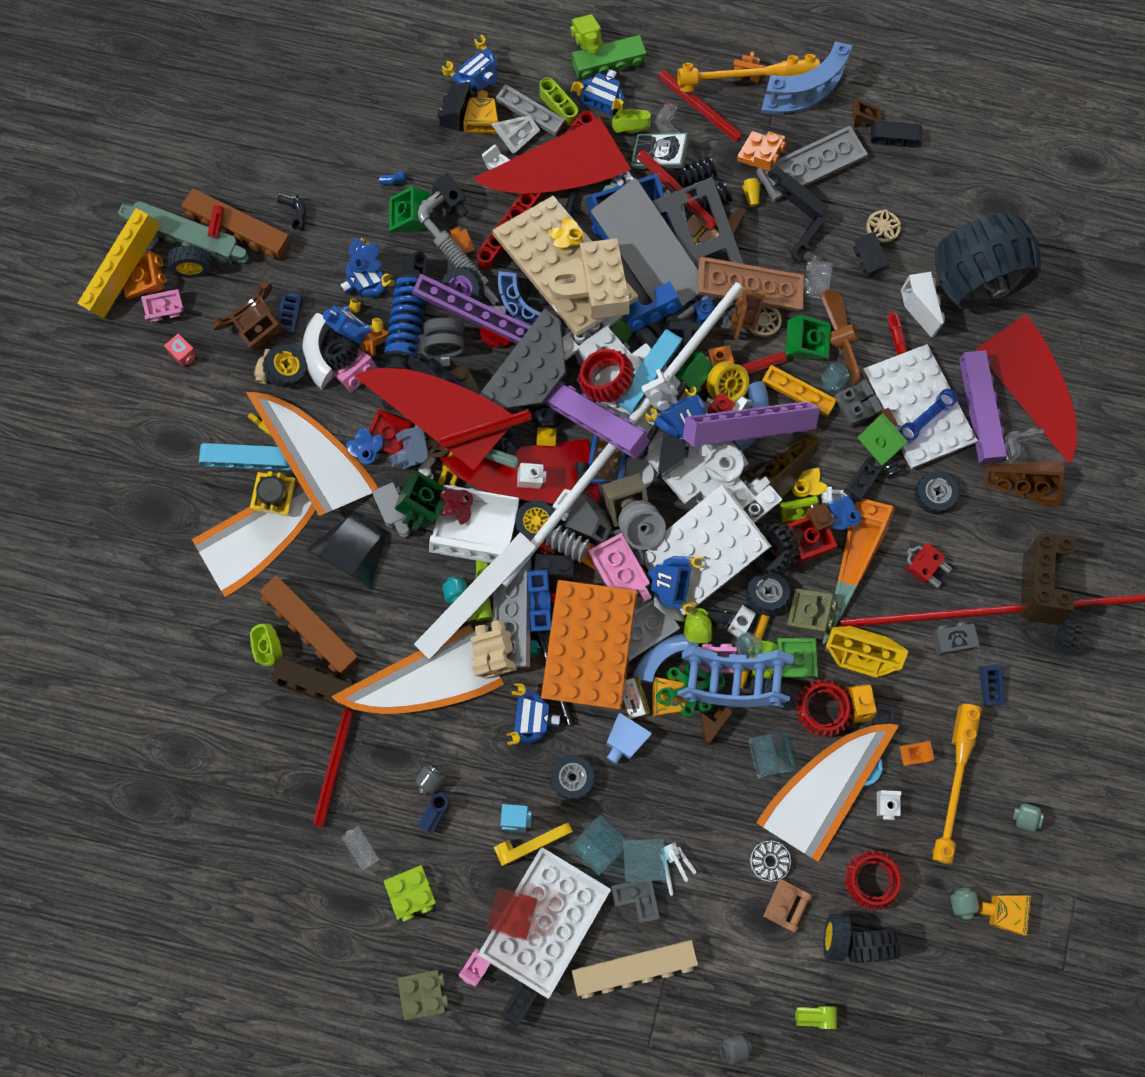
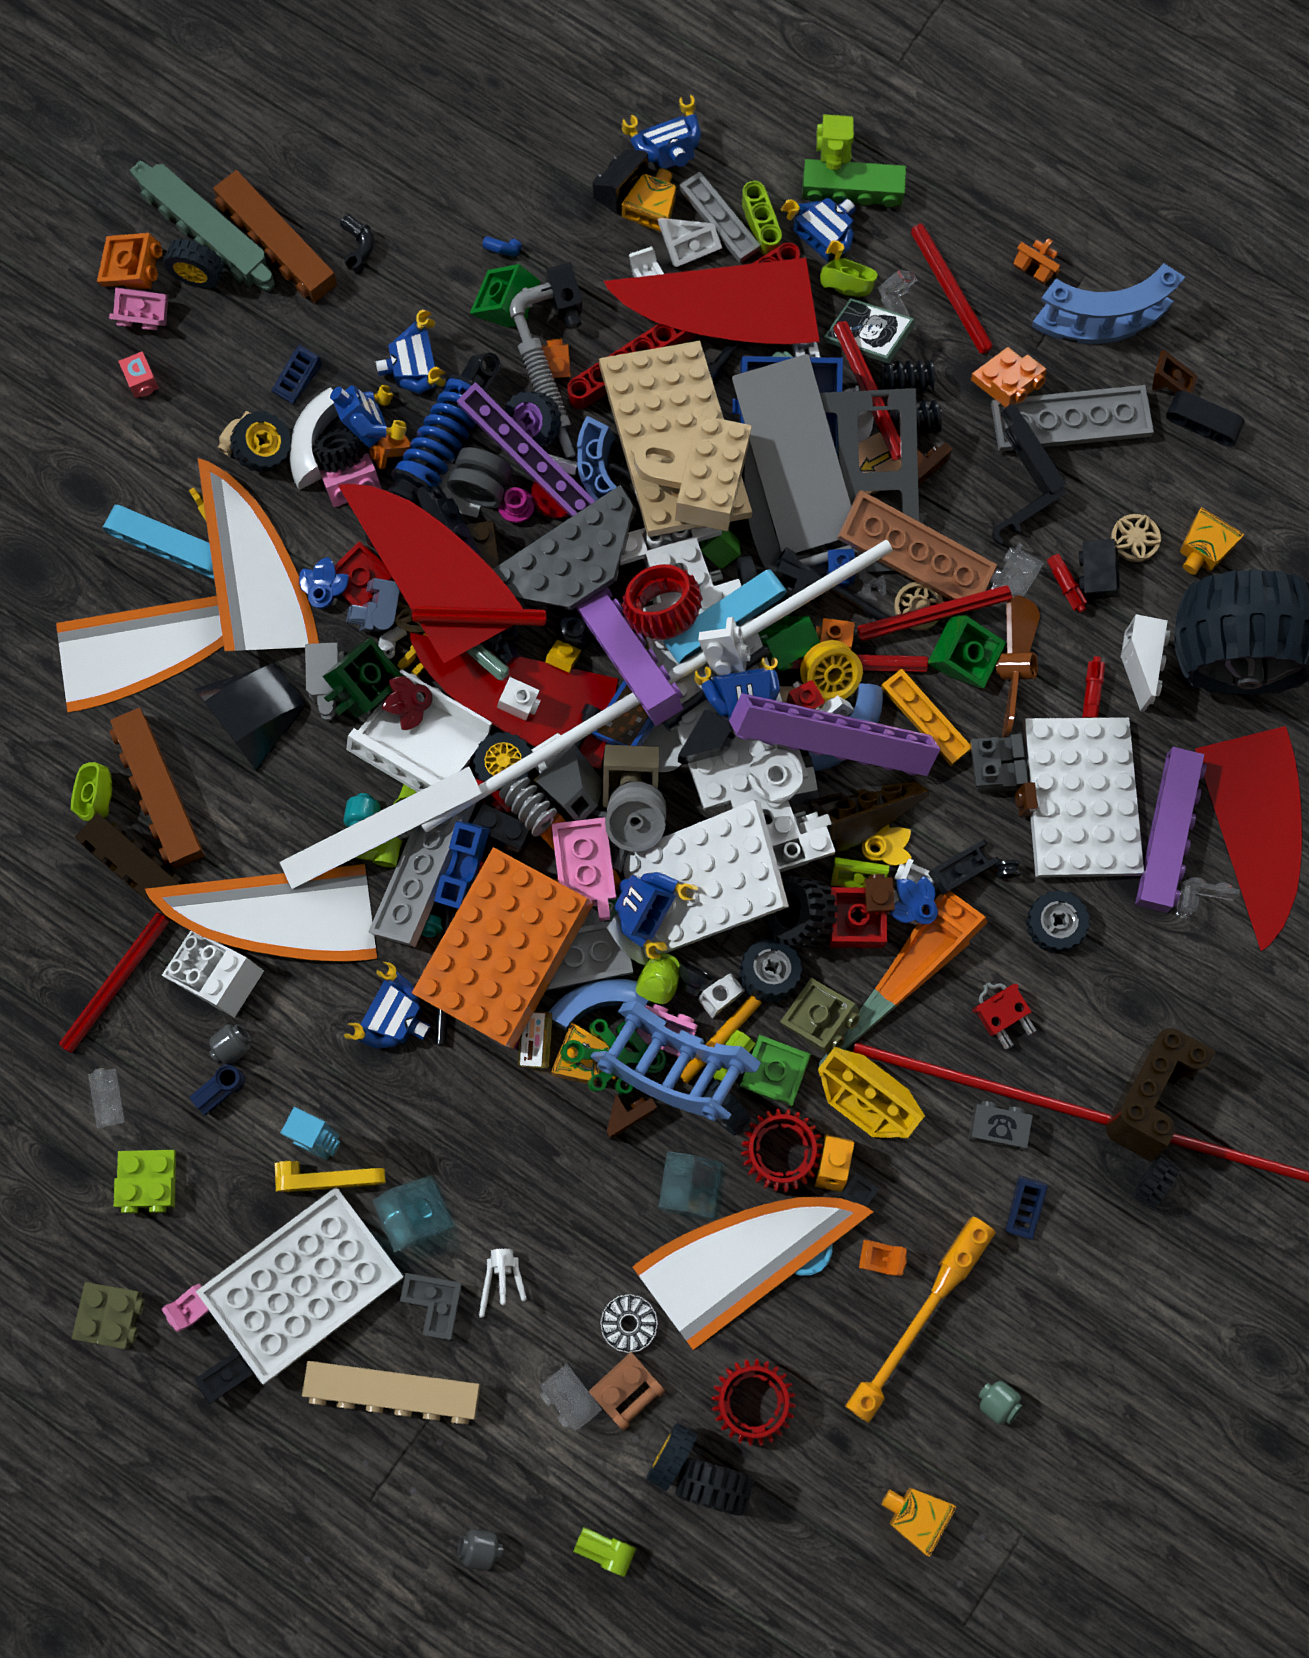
camera: 25 degrees right, 0 degrees up
yellow brick [77,208,161,319] -> none
red piece [207,205,224,239] -> none
reddish brown piece [212,282,285,352] -> none
piece [250,471,296,516] -> none
blue plate [348,238,382,273] -> none
tan hips [471,620,517,679] -> none
clear red piece [486,887,538,941] -> none
yellow plate [548,217,584,249] -> none
black wheel [551,755,595,800] -> none
light blue torso [606,713,651,764] -> none
clear light blue plate [623,839,666,882] -> none
blue arch [624,281,683,332] -> none
light orange bar [677,54,820,92] -> none
dark orange bracket [731,290,765,339] -> none
clear light blue head [735,633,764,658] -> none
yellow cone [742,178,760,207] -> none
clear light blue head [821,362,849,391] -> none
bright green plate [857,414,908,465] -> none
white brick [877,790,901,820] -> none
clear blue piece [898,389,957,444] -> none
sand green head [951,888,979,919] -> none
reddish brown wedge [984,461,1064,506] -> none
none -> white slope [162,931,264,1018]
none -> dark pink piece [498,487,535,523]
none -> clear bracket [539,1364,602,1432]
none -> red axle [857,585,1012,641]
none -> red piece [1047,554,1088,613]
none -> light orange torso [1180,507,1244,575]

